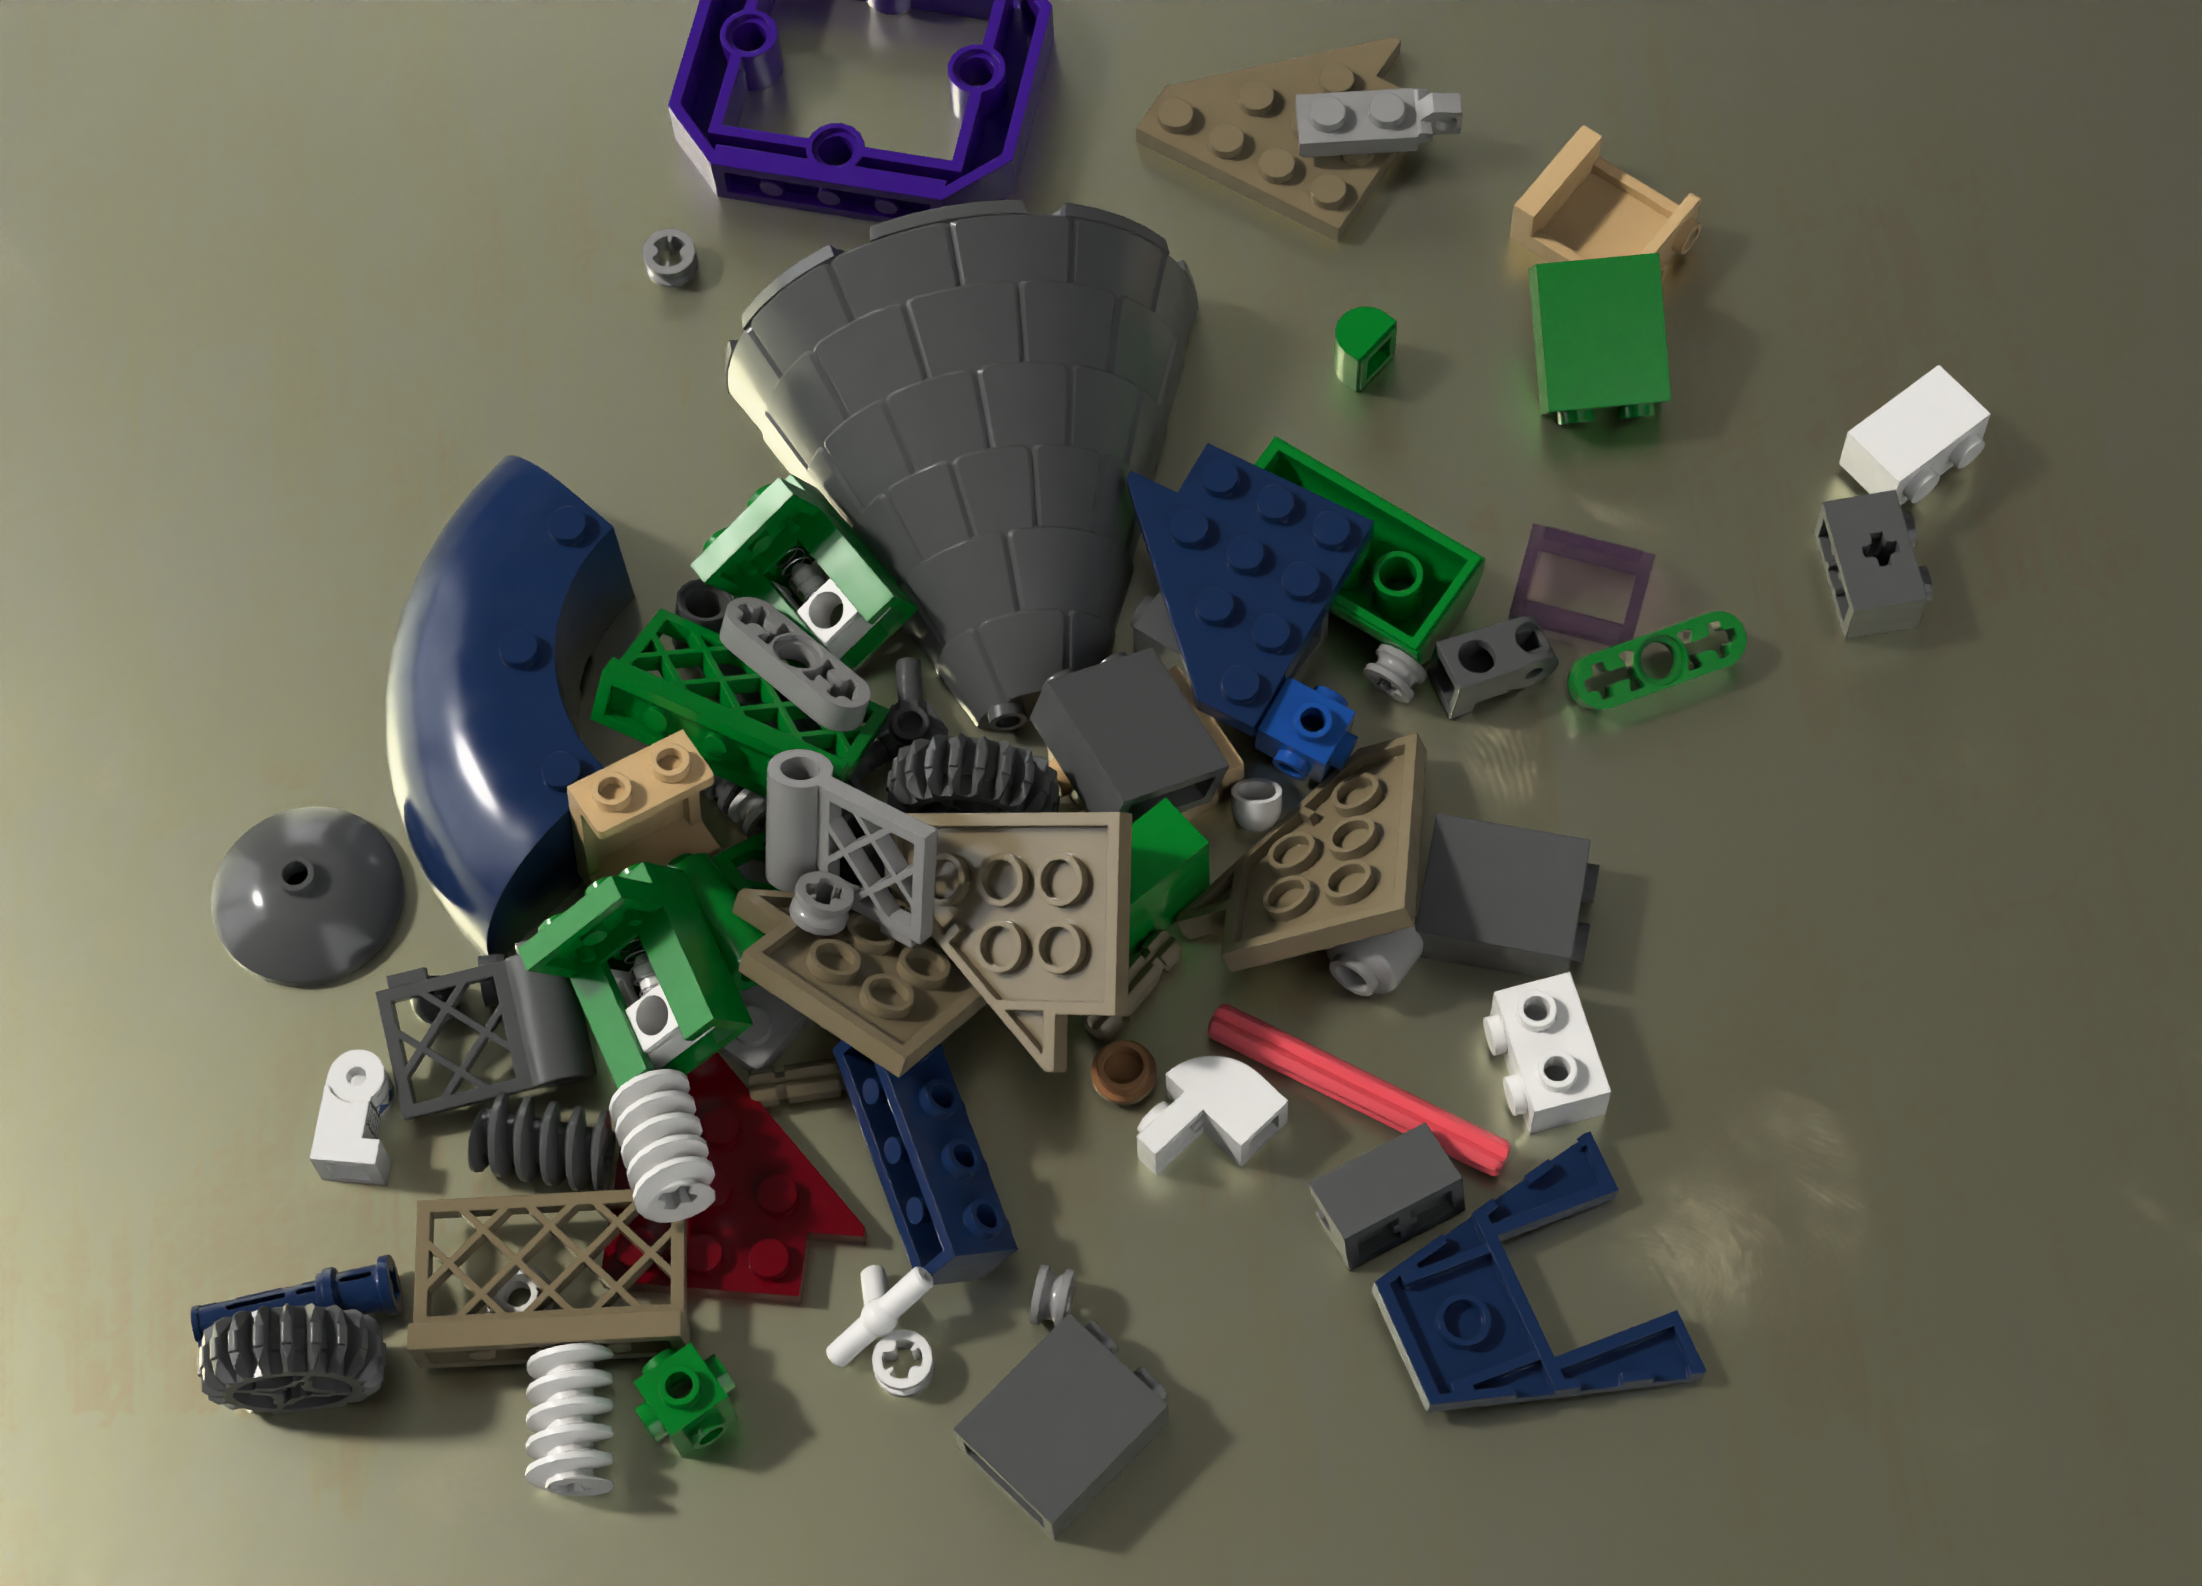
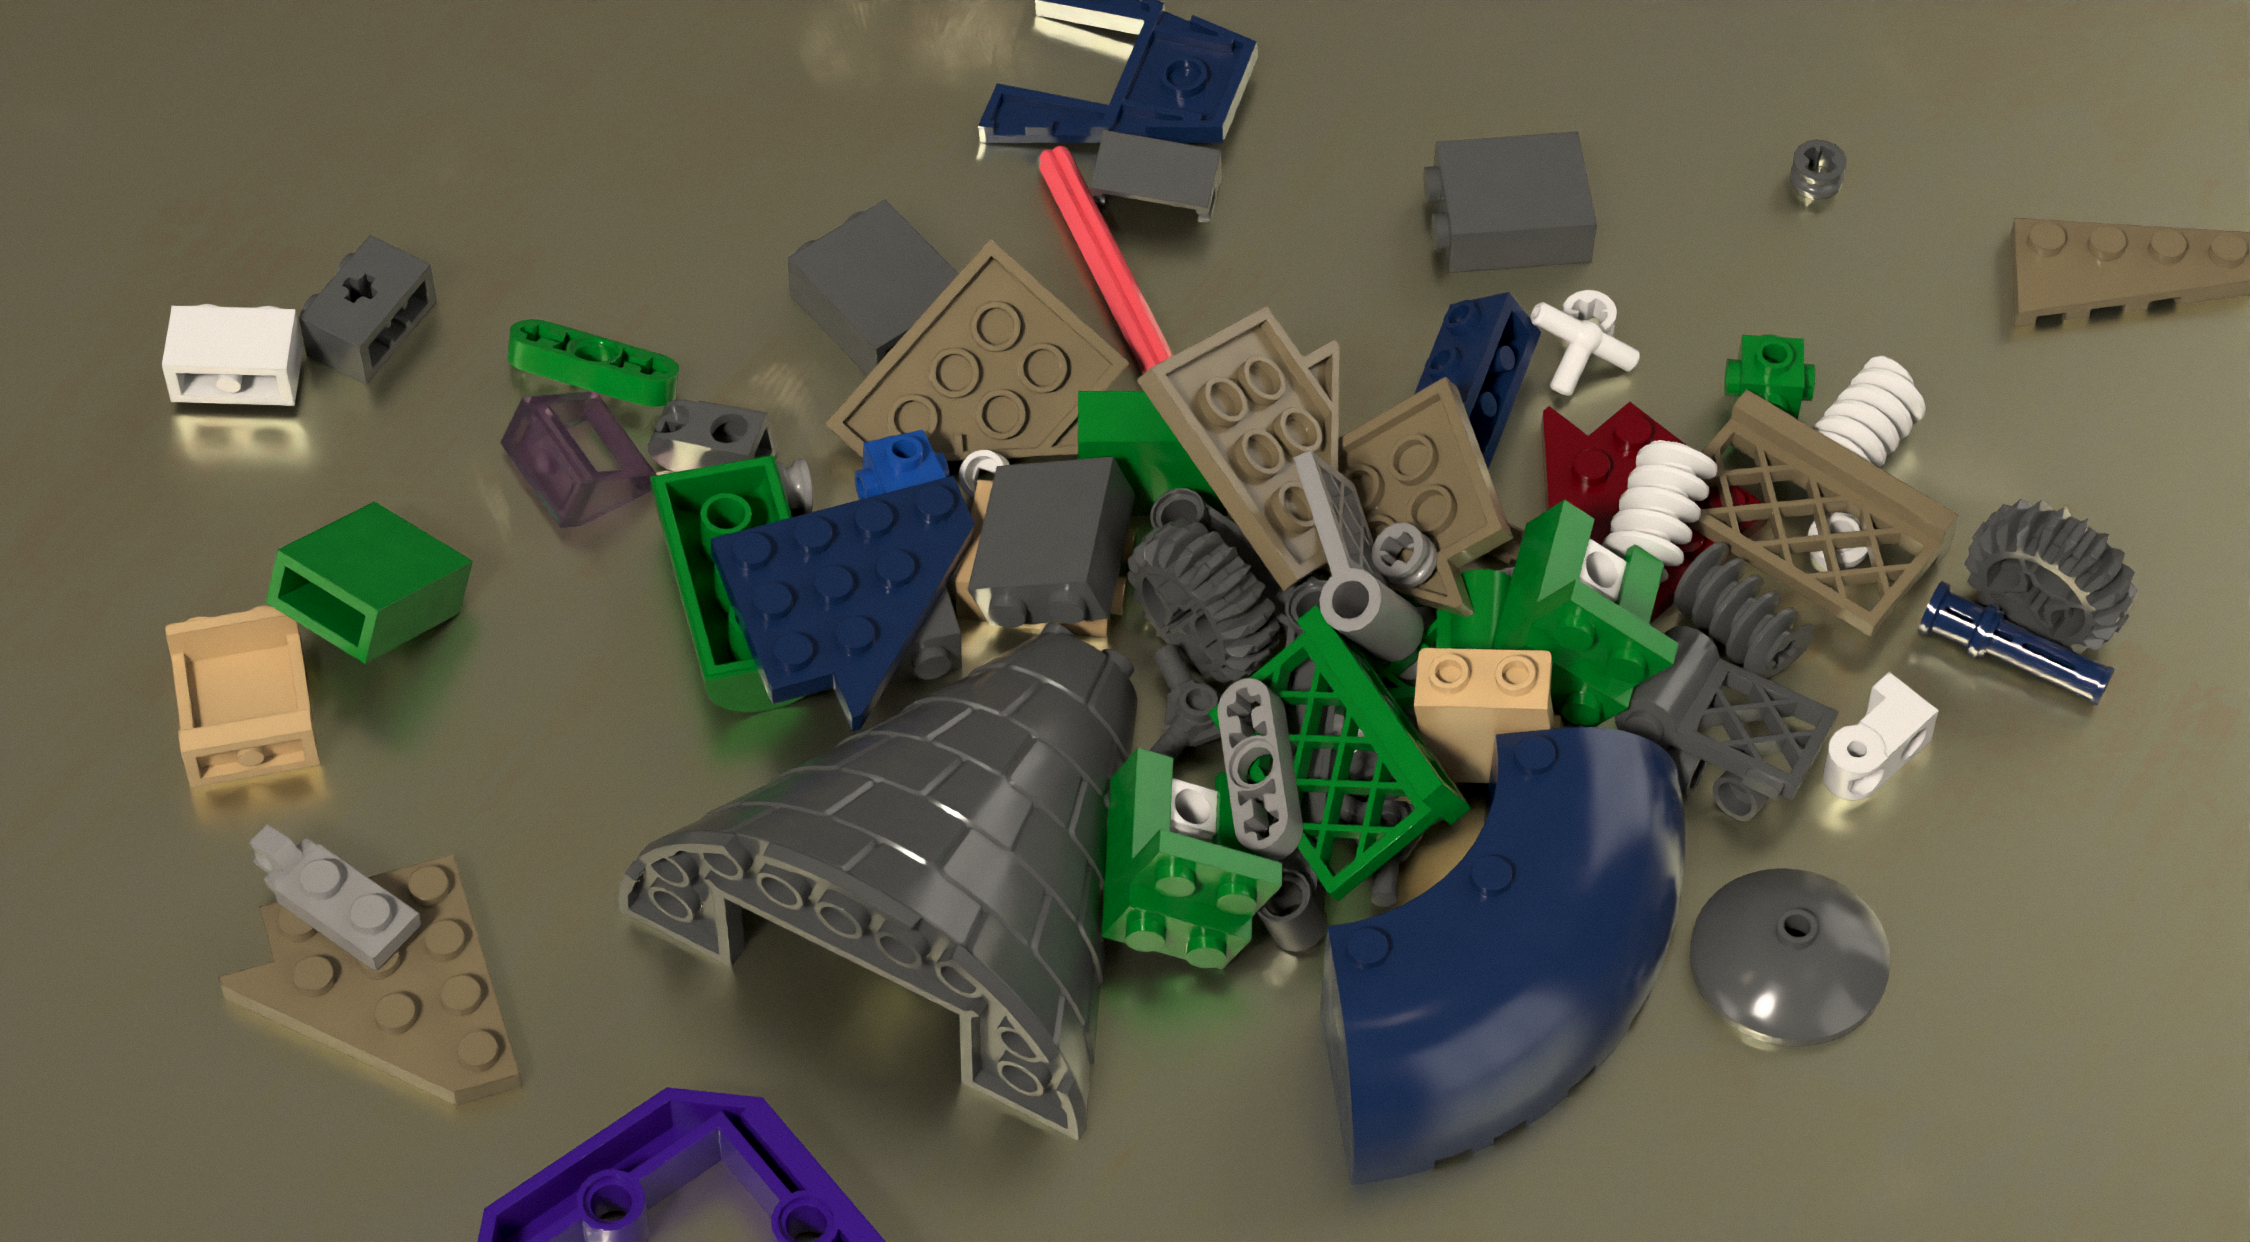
camera: 145 degrees left, 10 degrees down
light grey bush [1029,1264,1076,1327] -> none
white brick [1136,1056,1288,1176] -> none
green brick [1334,306,1397,392] -> none
white brick [1483,972,1611,1134] -> none

